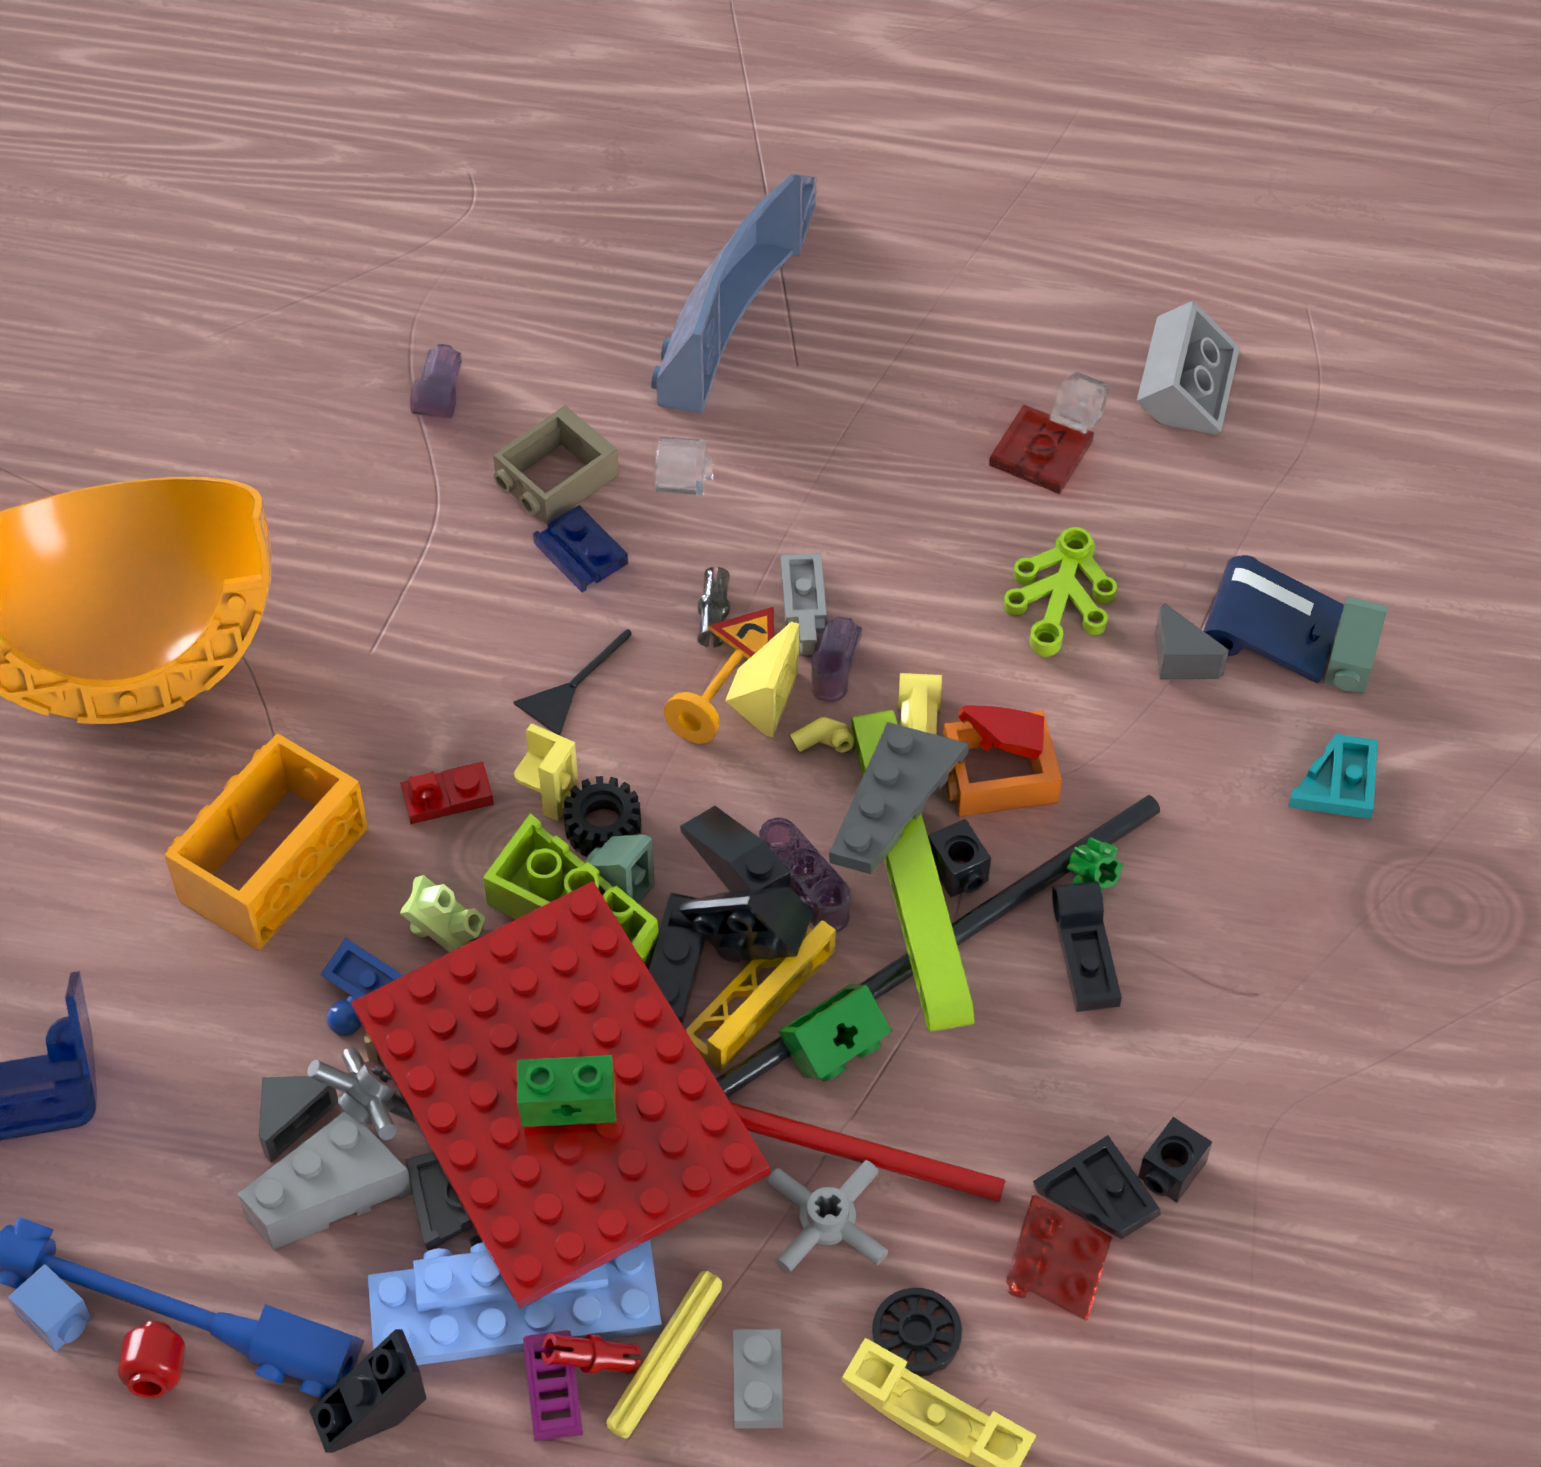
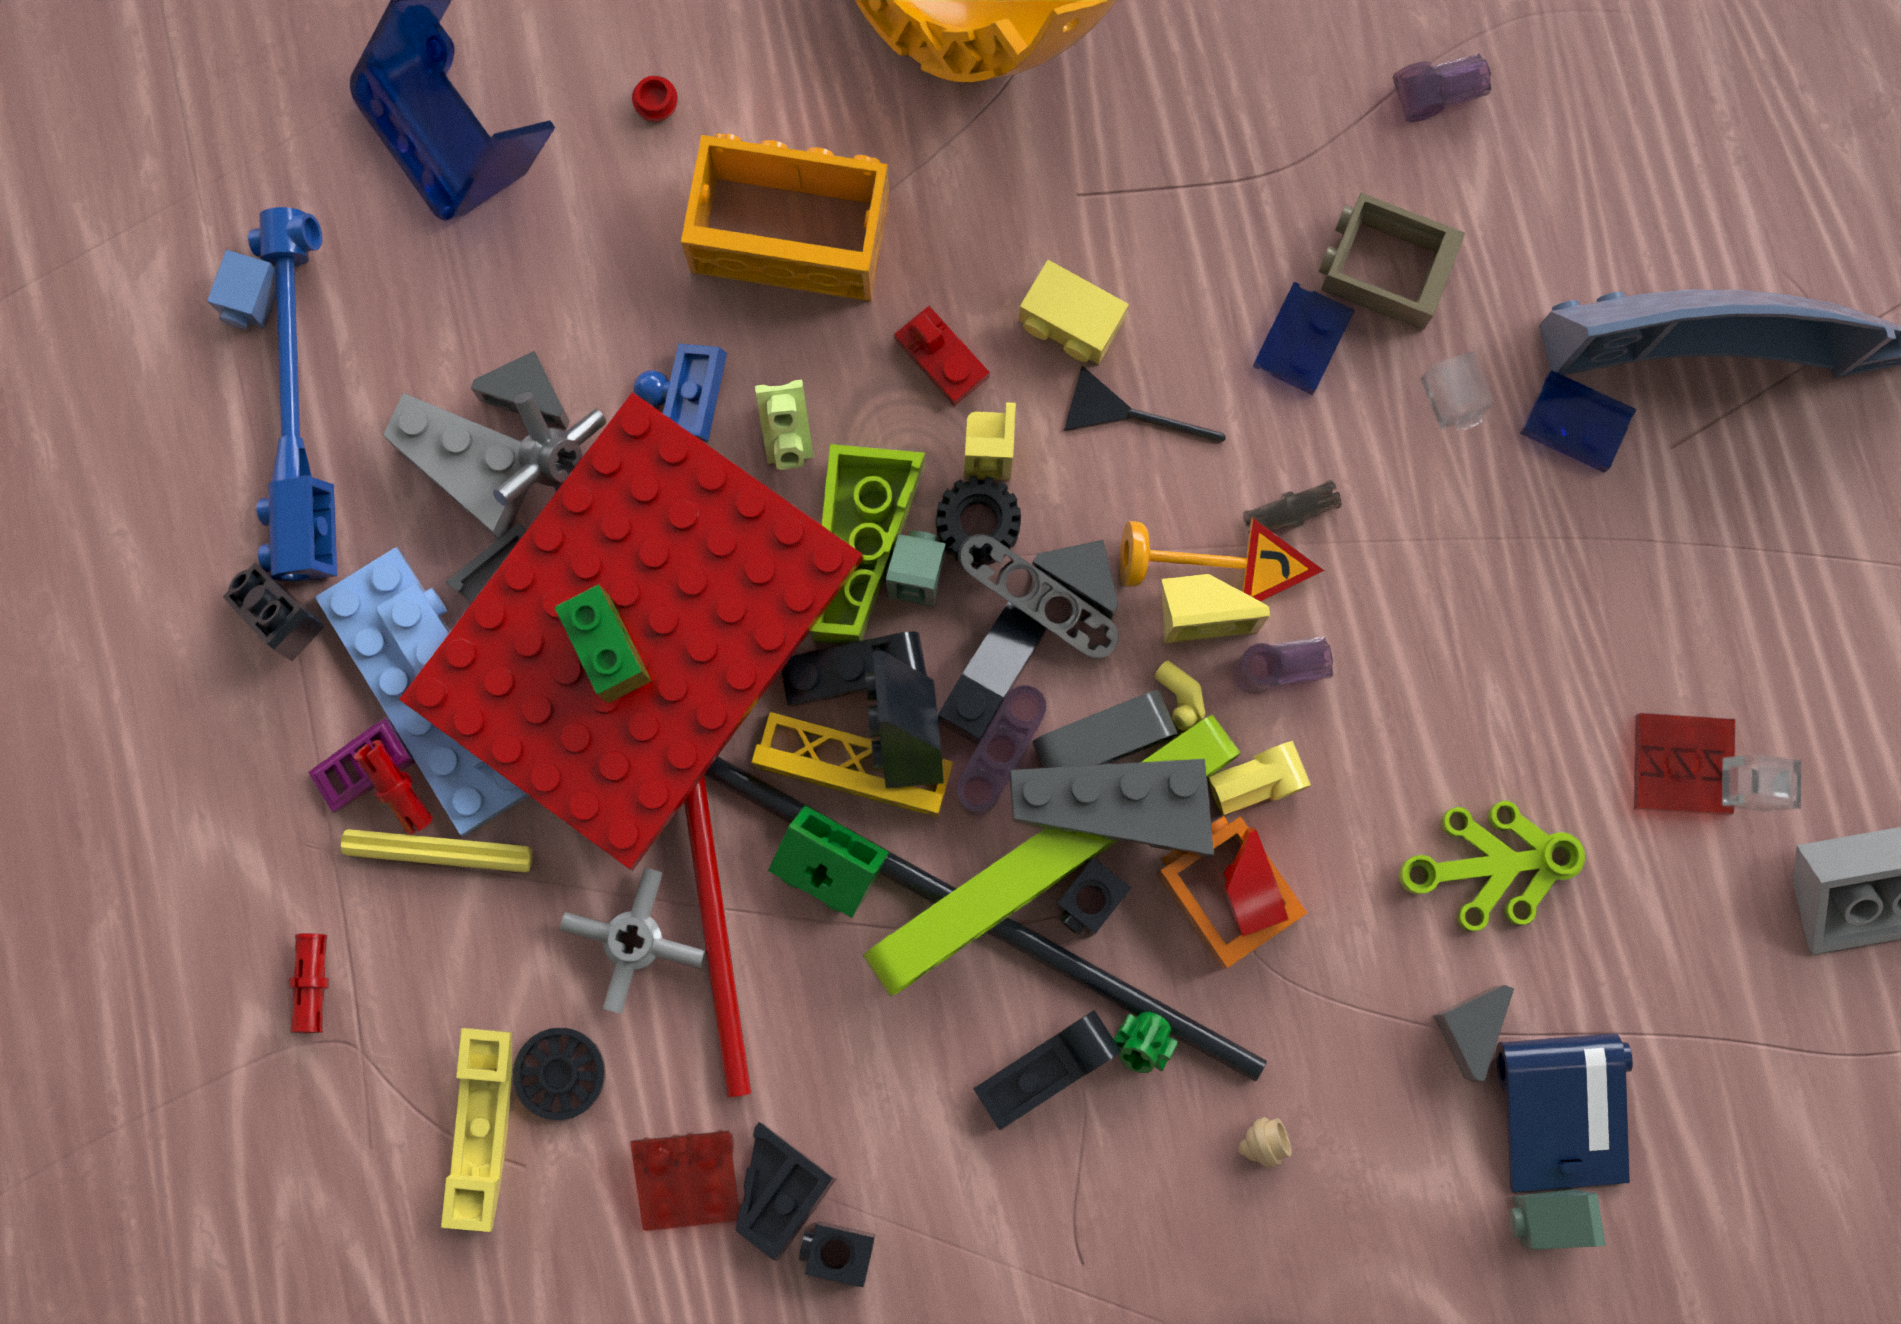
camera: 65 degrees right, 25 degrees up
red head [118,1321,186,1398] -> none
light grey plate [733,1329,783,1429] -> none
light grey hinge [780,553,827,656] -> none
teal wing [1288,734,1378,819] -> none
none -> red plate [632,76,678,122]
none -> dark grey beam [958,534,1119,658]
none -> light yellow brick [1019,260,1129,365]
none -> dark grey slope [1032,540,1118,620]
none -> dark grey beam [1032,690,1178,768]
none -> tan plate [1238,1117,1292,1168]
none -> clear blue plate [1520,370,1637,473]

